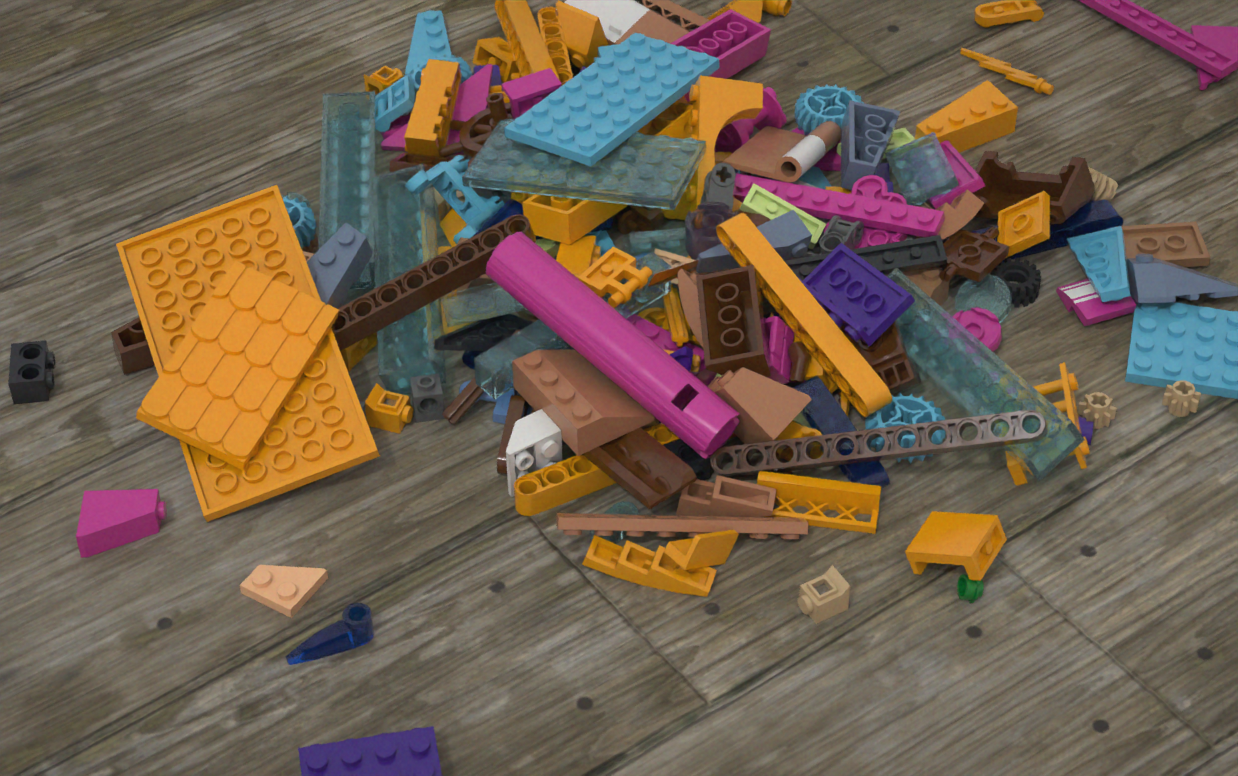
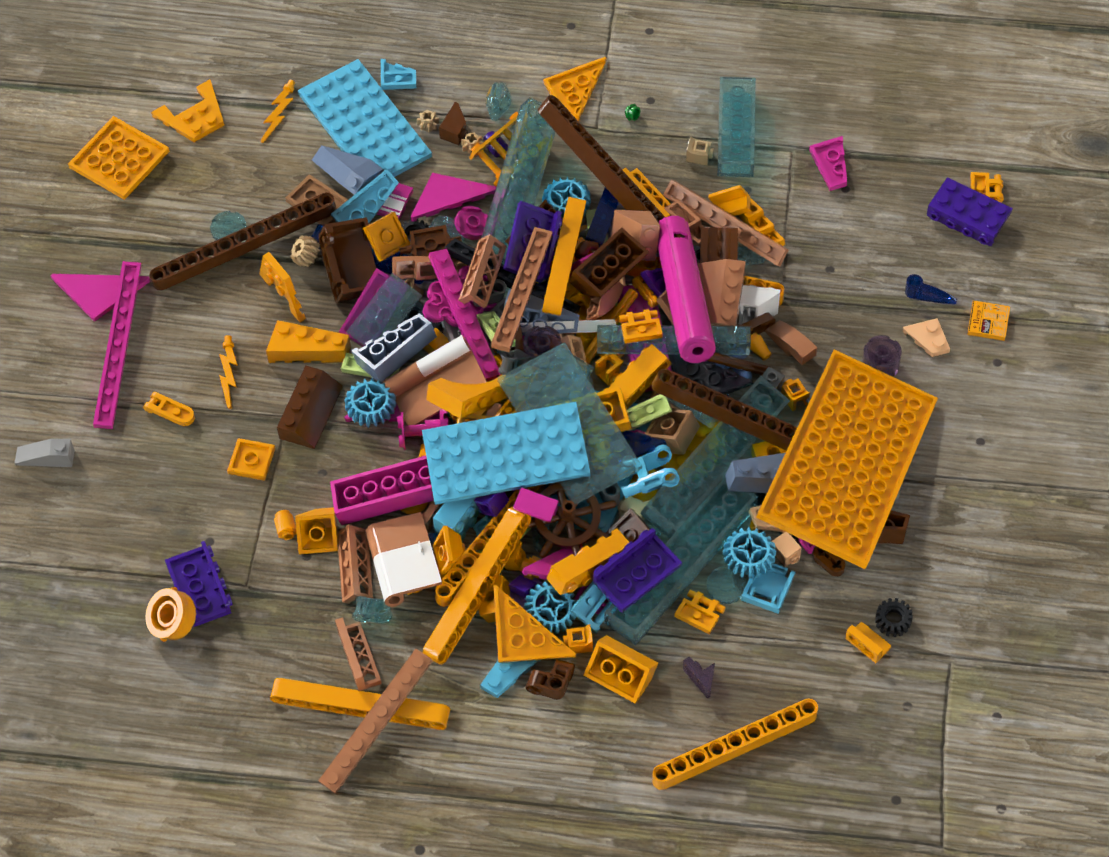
camera: 135 degrees left, 15 degrees up
black brick [8,340,56,404] -> none
dark pink slope [76,489,167,558] -> none
light orange piece [136,260,339,470] -> none
light orange panel [905,511,1007,581] -> none
none -> reddish brown beam [149,192,337,291]
none -> clear light blue tile [210,211,247,240]
none -> light orange tile [227,438,275,481]
none -> light orange wing [259,252,306,322]
none -> reddish brown slope [277,365,343,449]
none -> dark pink tile [411,173,499,222]
none -> reddish brown slope [439,102,468,146]
none -> nougat fence [459,234,507,308]
none -> clear light blue hat [485,82,512,121]
none -> nougat plate [491,227,552,353]
none -> light orange tile [493,585,576,663]
none -> reddish brown piece [525,659,575,700]
none -> light orange tile [543,57,606,121]
none -> light orange slope [583,635,658,704]
none -> dark purple bracket [593,528,682,613]
none -> light orange beam [652,698,818,790]
none -> light orange plate [674,589,726,635]
none -> clear purple slope [683,656,715,699]
none -> clear light blue brick [717,77,756,177]
none -> light orange cone [745,333,772,361]
none -> nougat slope [765,320,817,365]
none -> dark pink wing [809,136,847,191]
none -> light orange panel [845,622,891,663]
none -> brick [862,335,902,377]
none -> black tyre [875,598,913,637]
none -> light orange tile [967,300,1010,341]

